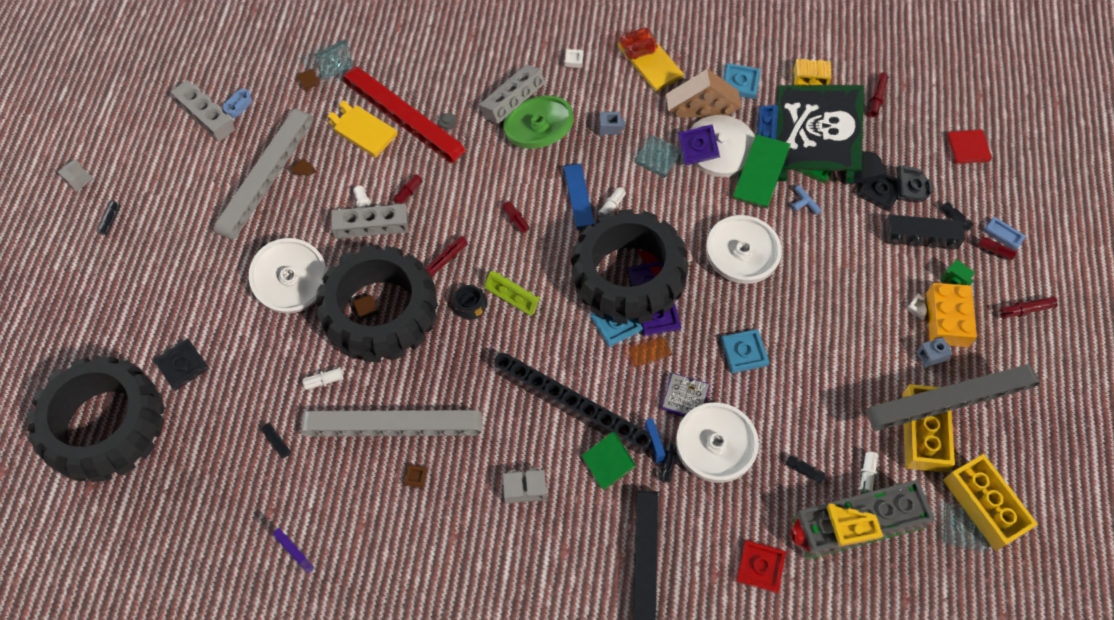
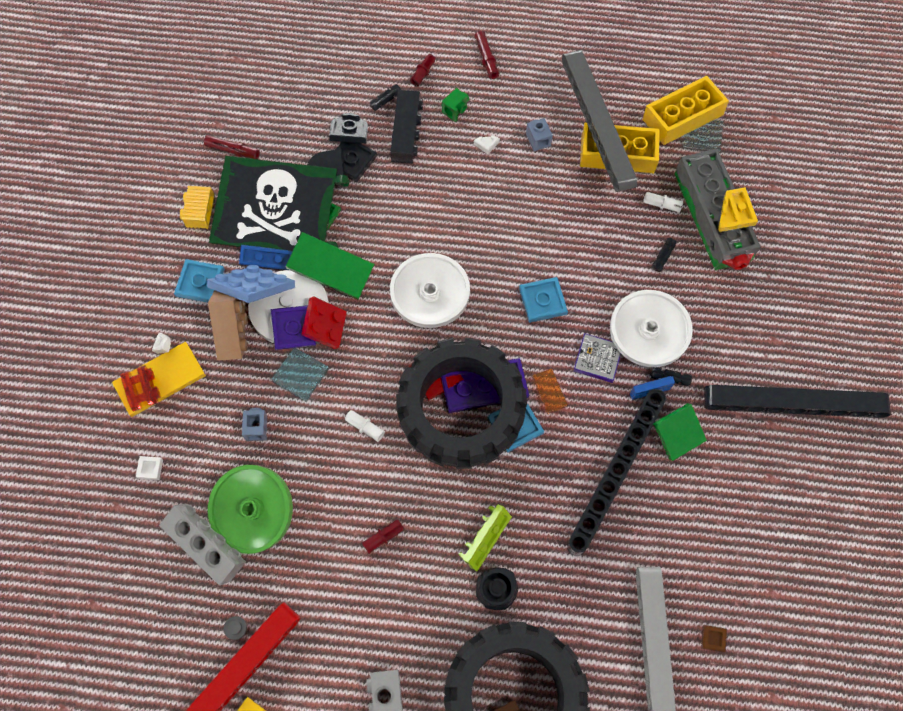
camera: 90 degrees left, 5 degrees up
dark red axle [393,174,423,204] -> none
dark red pin [425,236,468,277] -> none
light grey piece [503,468,547,504] -> none
blue tile [564,164,595,230] -> none
red tile [736,540,787,594] -> none
medium blue piece [792,185,821,215] -> none
light orange brick [926,283,977,347] -> none
red tile [947,129,992,164] -> none
medium blue tile [983,216,1026,251] -> none
none -> white tile [152,333,171,354]
none -> medium blue plate [207,265,295,303]
none -> red plate [301,296,347,349]

